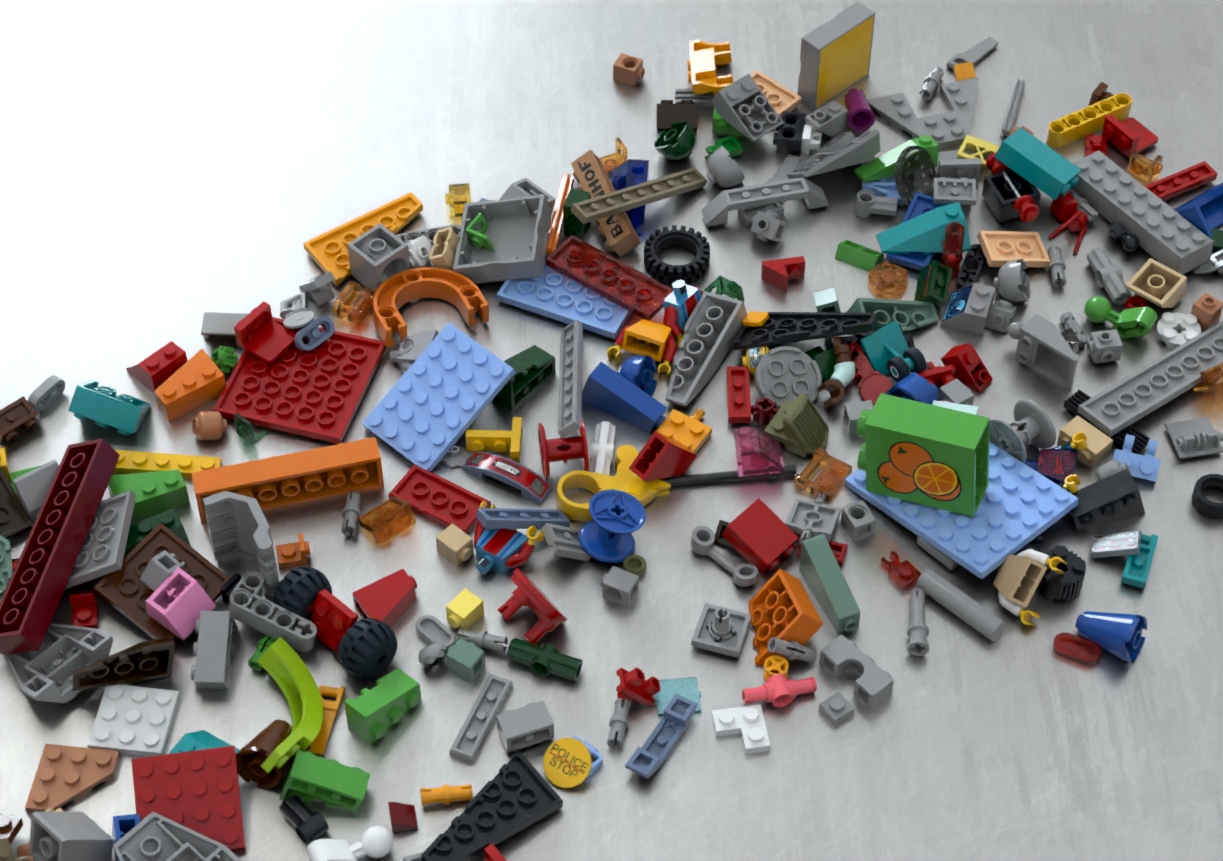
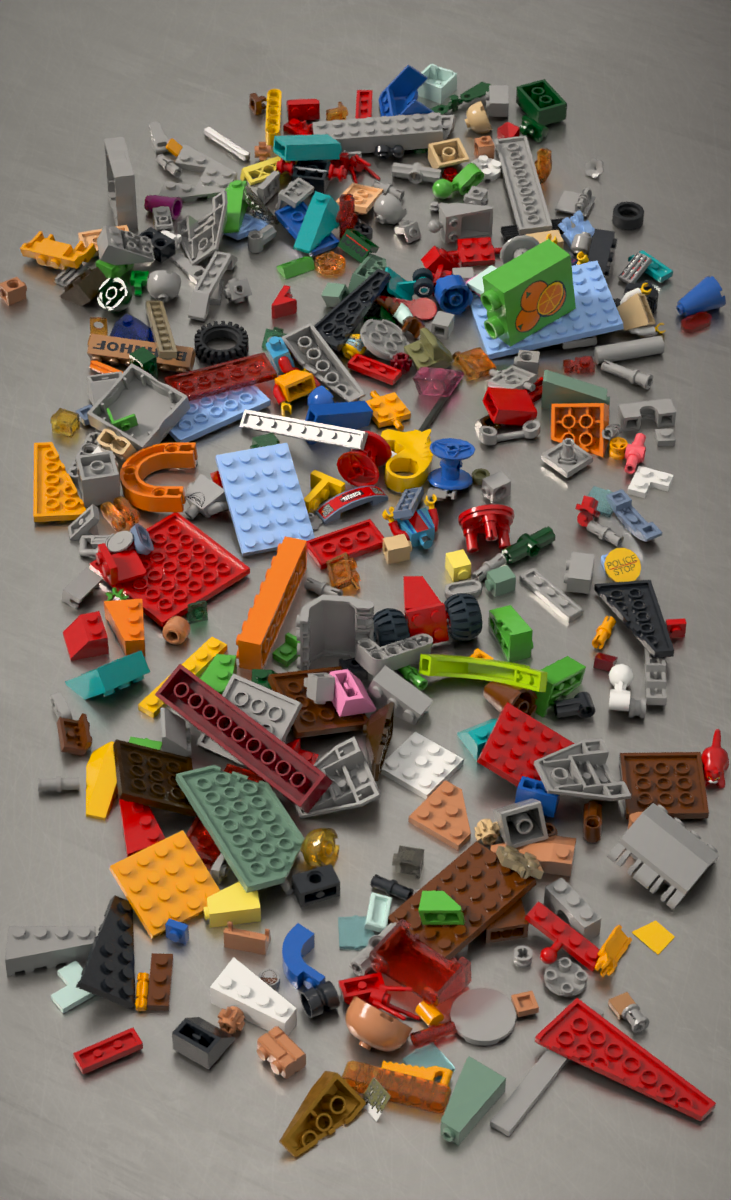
camera: 60 degrees left, 5 degrees down
light grey plate [418,641,447,666] -> none
red slope [629,431,697,482] -> none
light orange piece [742,311,769,327] -> none
light grey slope [940,283,996,335] -> none
none -> red plate [447,237,502,267]

